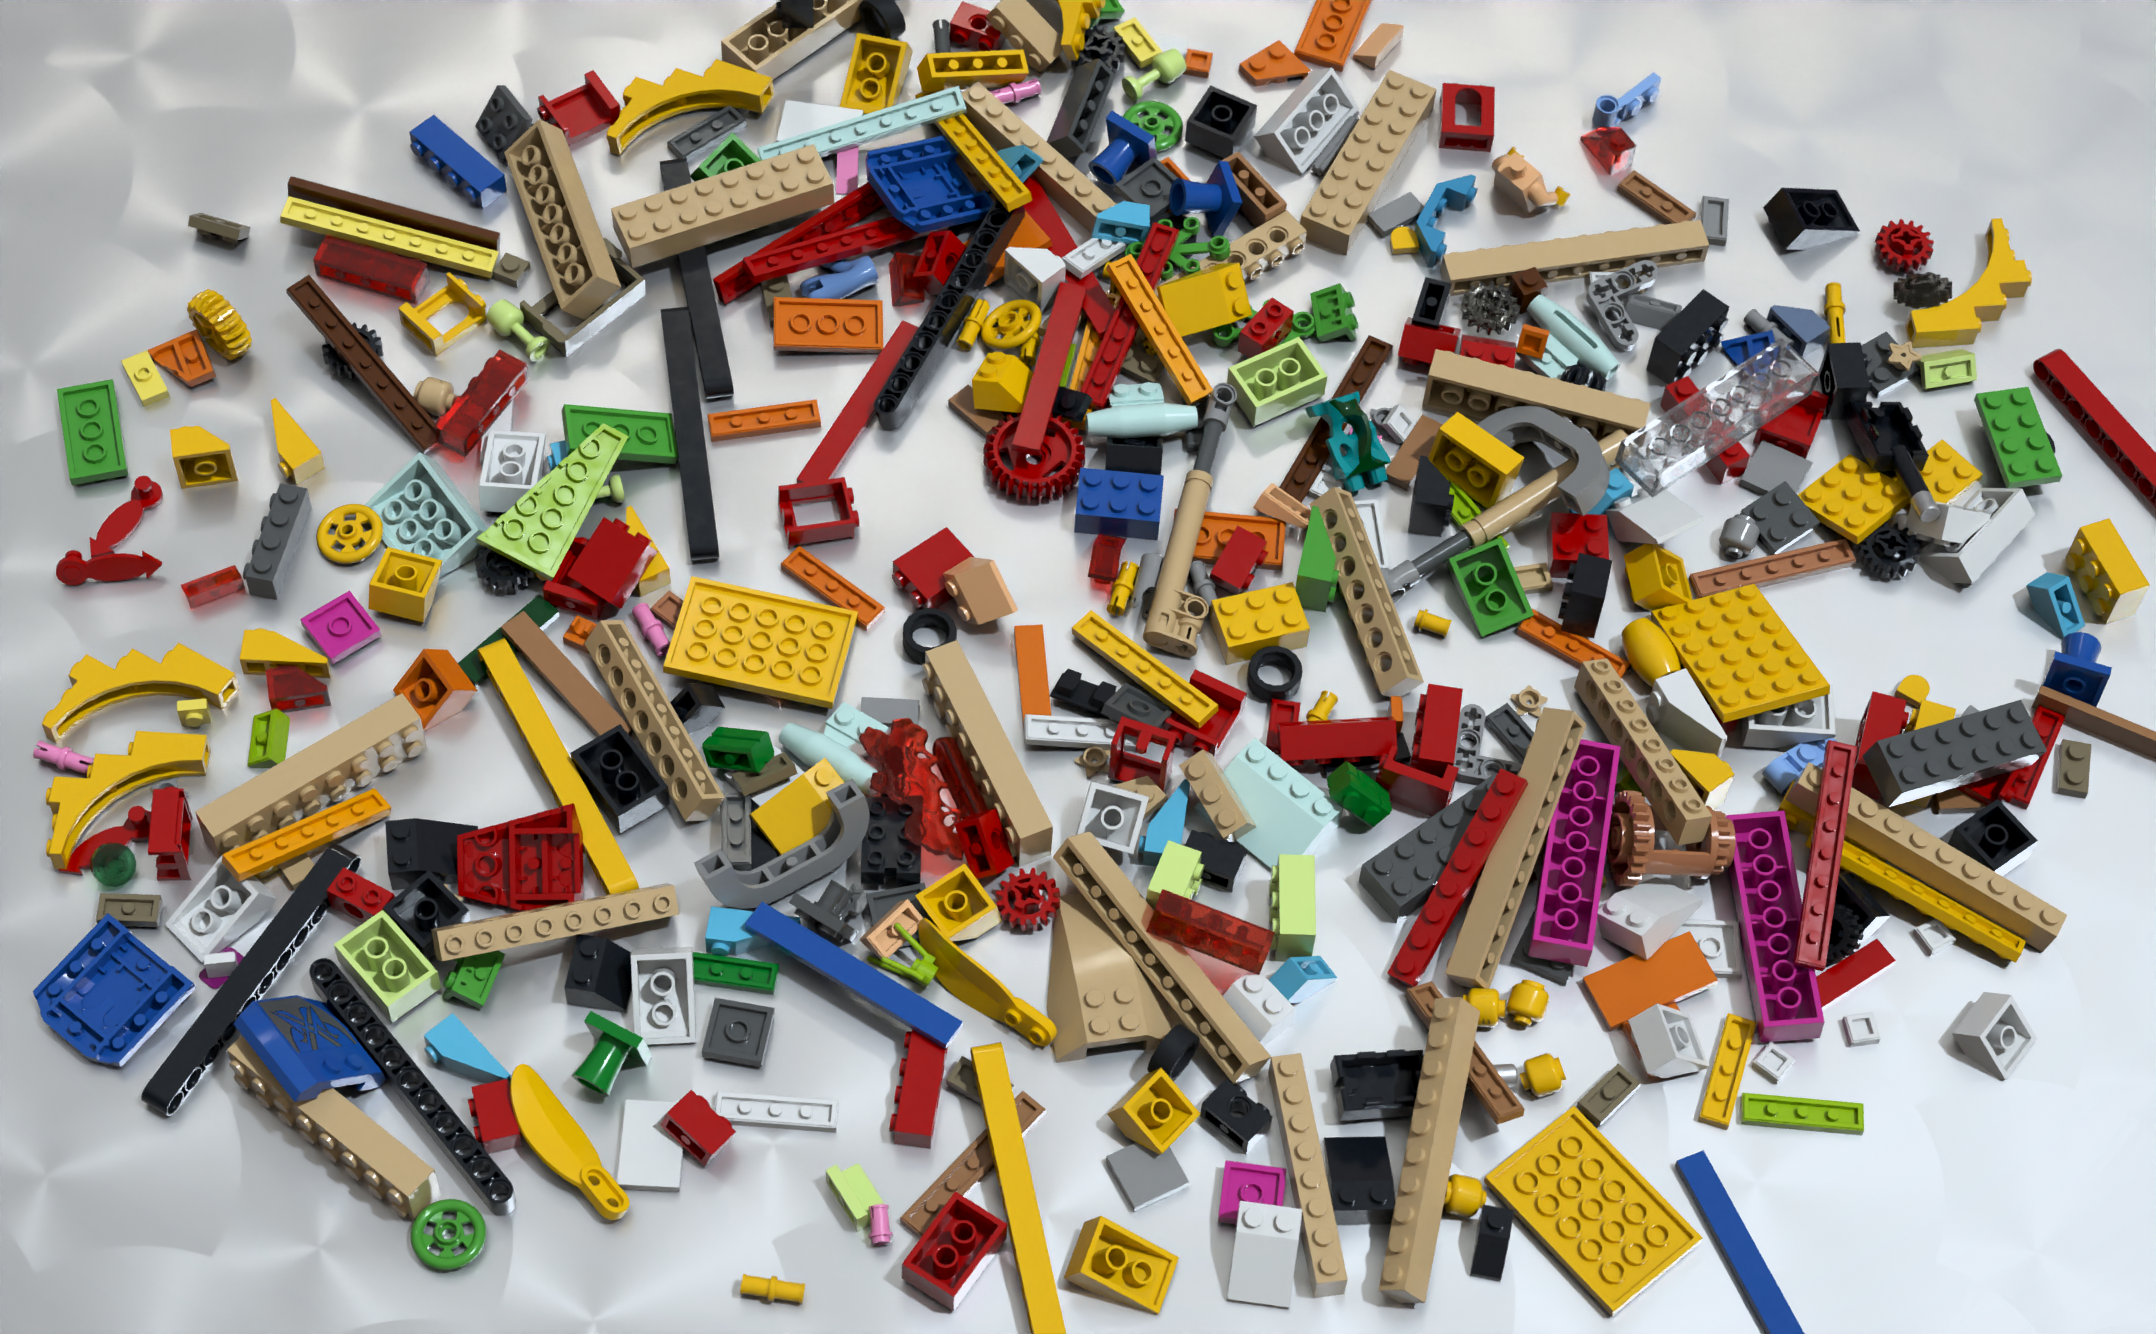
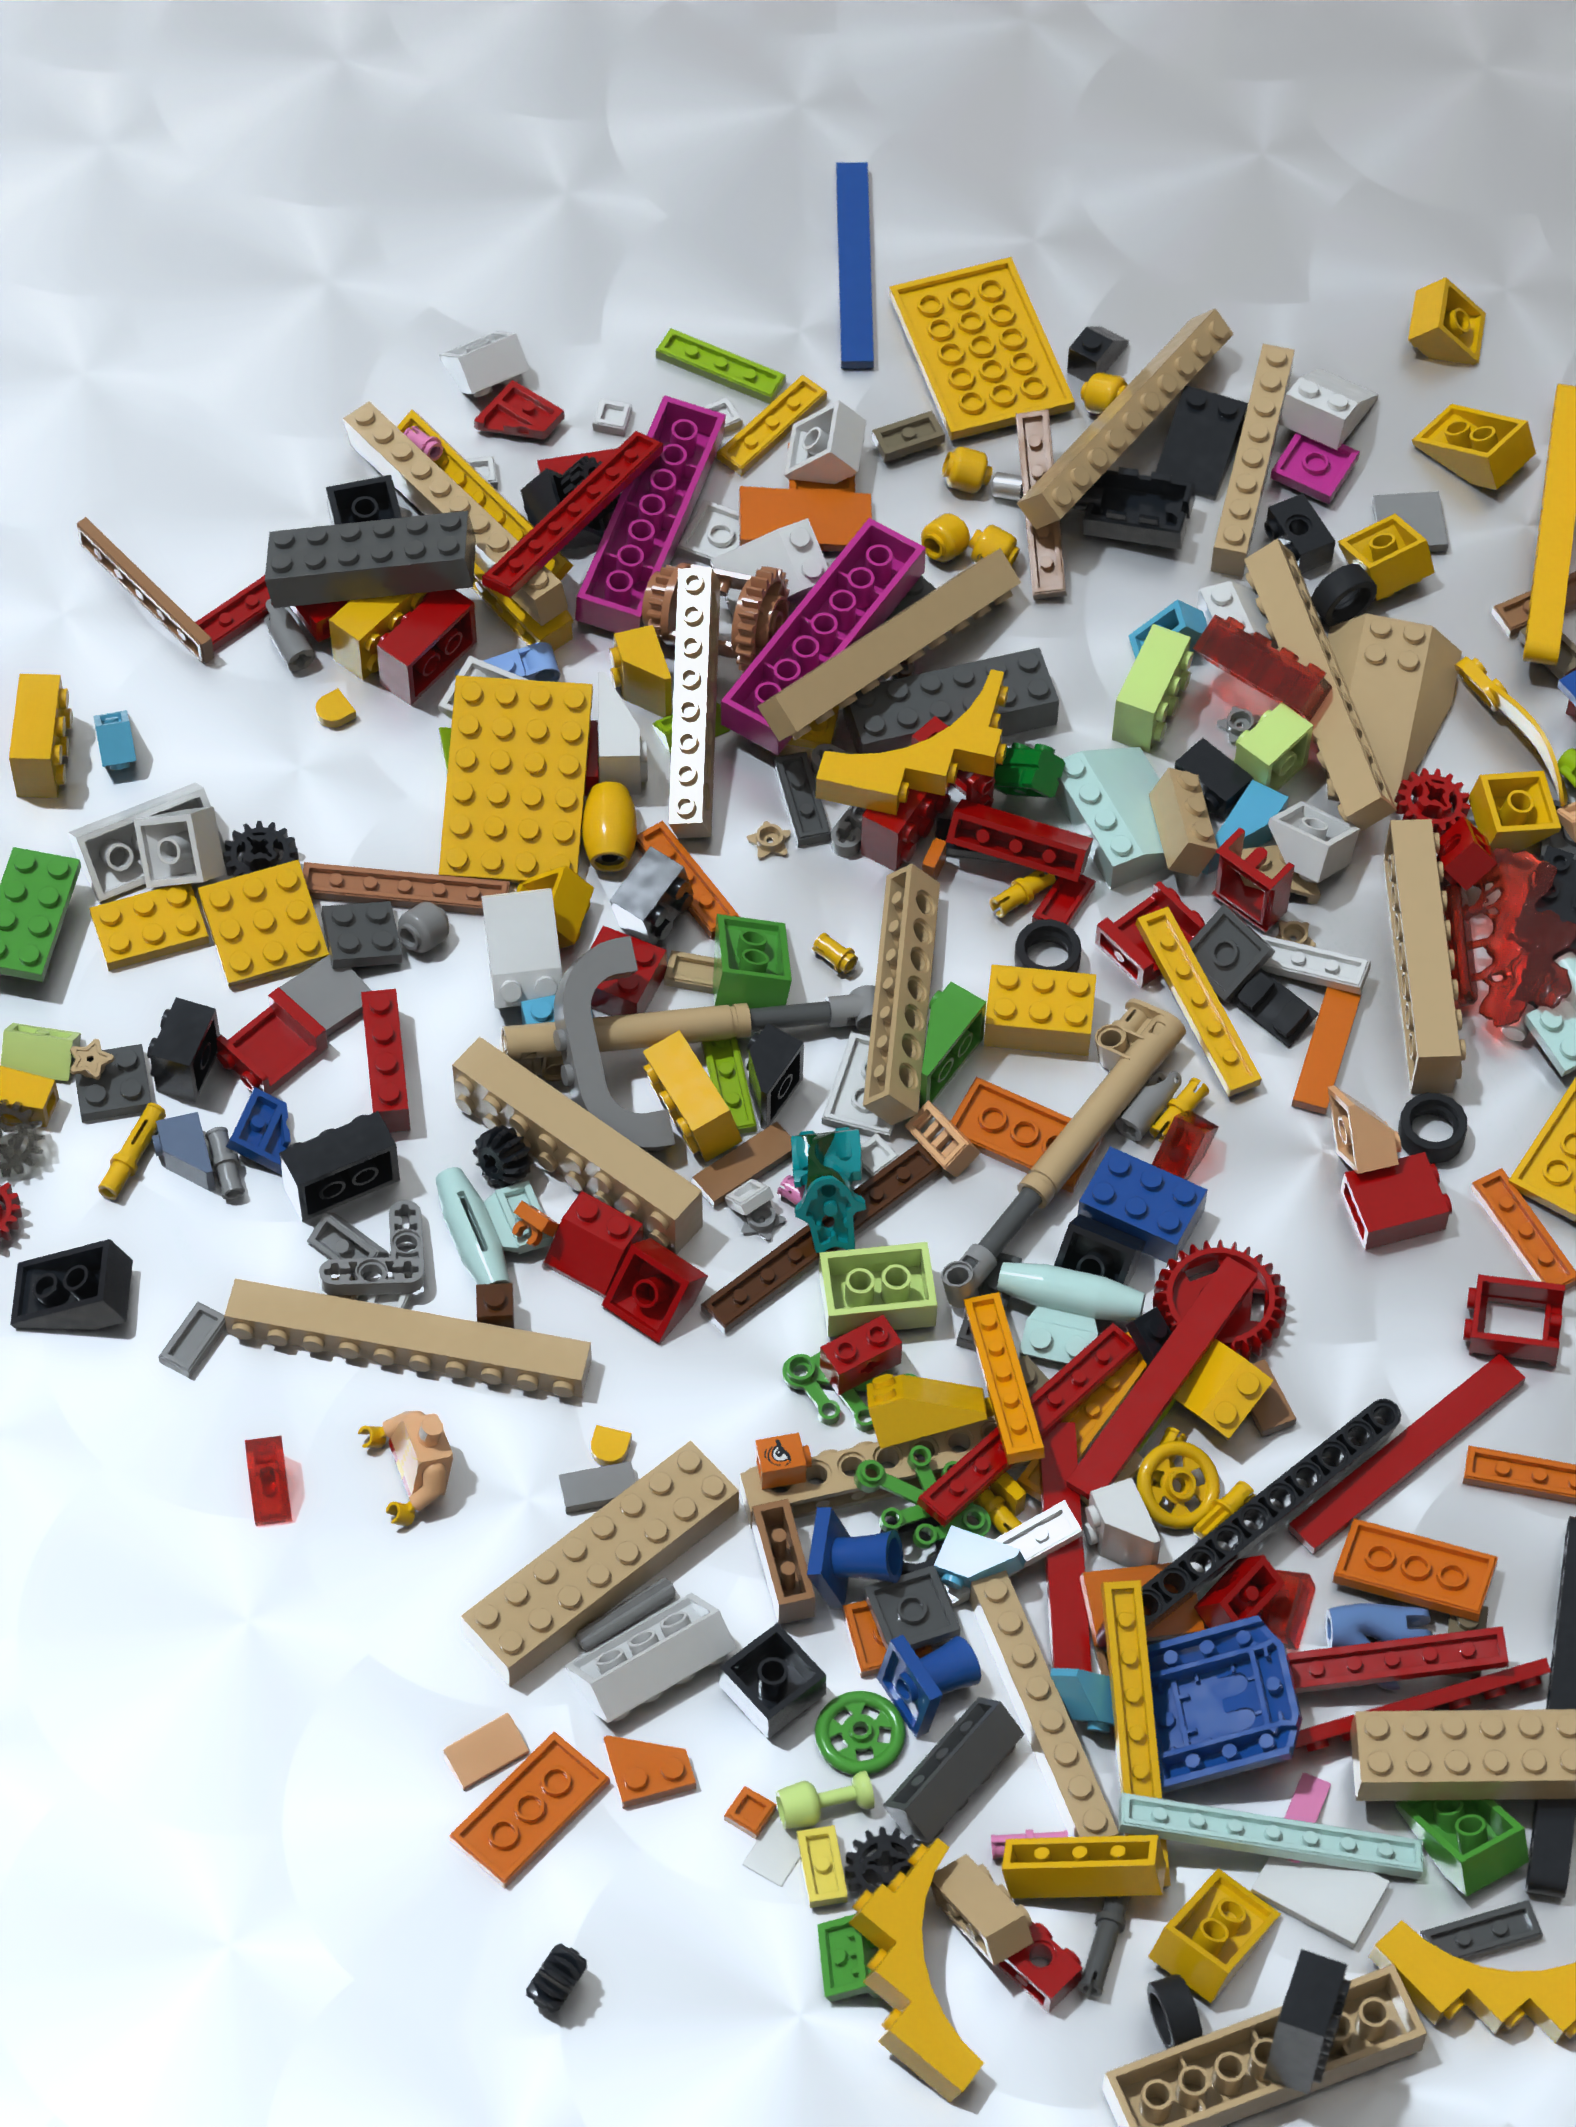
camera: 155 degrees left, 0 degrees up
light grey tile [861,697,919,730] -> none
light grey pin [1189,561,1218,616] -> none
red brick [1209,525,1269,595] -> none
bright green bracket [1310,283,1358,342] -> none
red plate [1387,768,1529,987] -> none
black slope [1412,277,1452,329] -> none
dark azure slope [1415,175,1477,268] -> none
red panel [1439,83,1495,152] -> none
clear smoke gear [1460,281,1520,335] -> none
light blue plate [1592,72,1661,130] -> none
clear brick [1615,338,1820,498] -> none
medium nougat tile [1616,170,1696,225] -> none
black piece [1845,402,1940,523] -> none
blue plant [2039,632,2112,707] -> none
dark tan plate [2056,739,2091,799] -> none
none -> bright pink pin [404,426,443,461]
none -> red wing [474,380,565,439]
none -> orange brick [755,1432,812,1490]
none -> yellow arch [815,669,1009,815]

